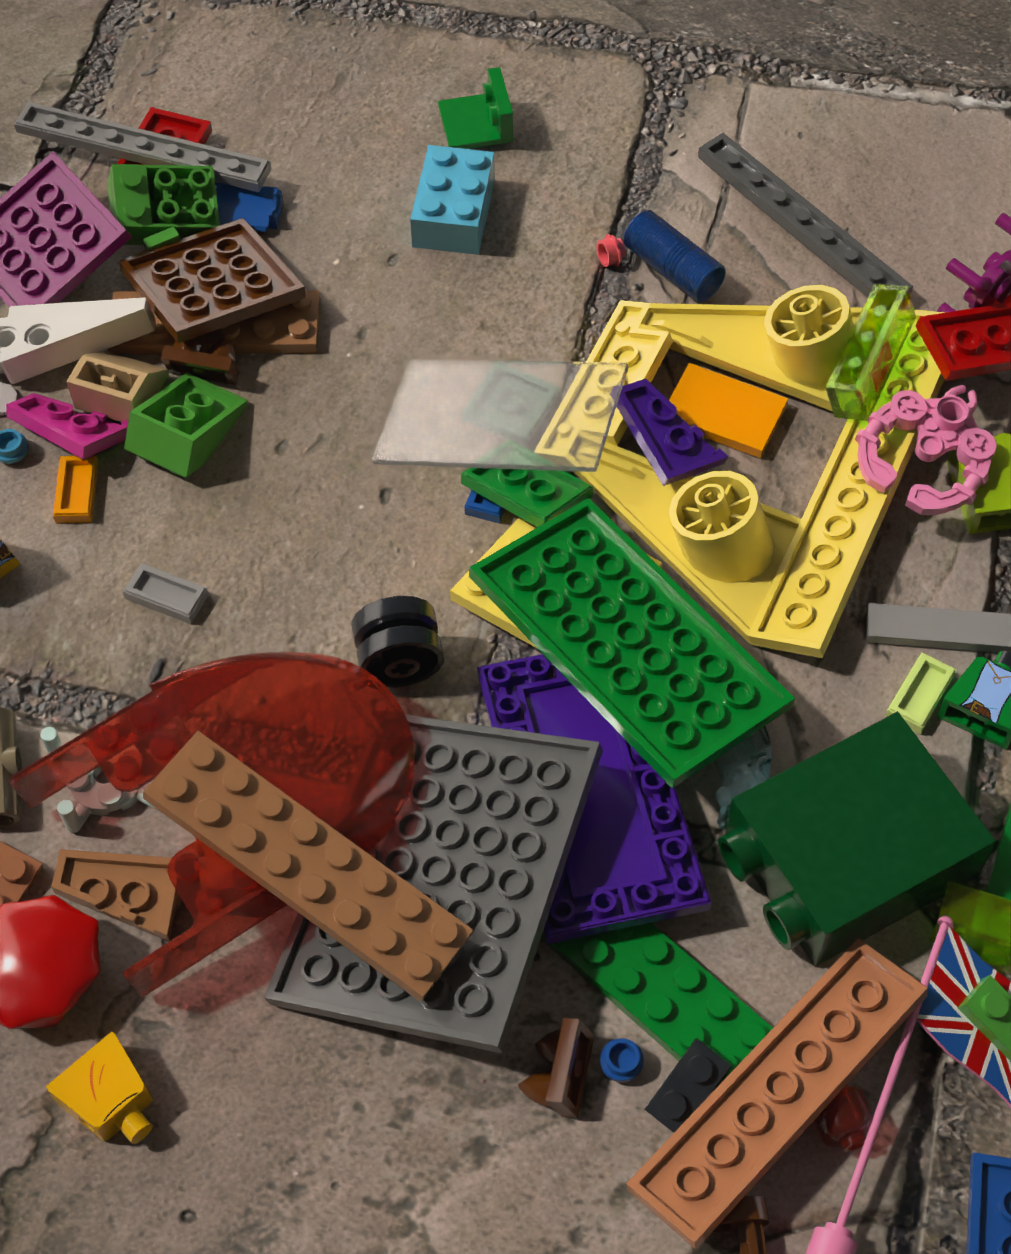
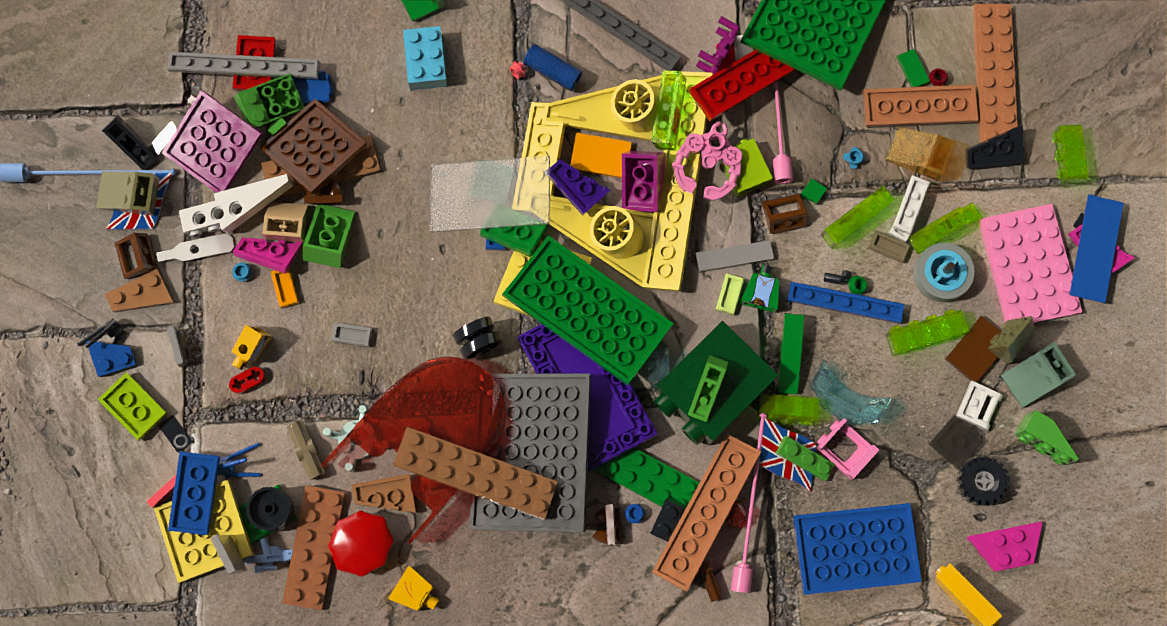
camera: 20 degrees left, 20 degrees up
none -> magenta slope [622,151,665,212]
none -> bright green slope [688,355,728,422]

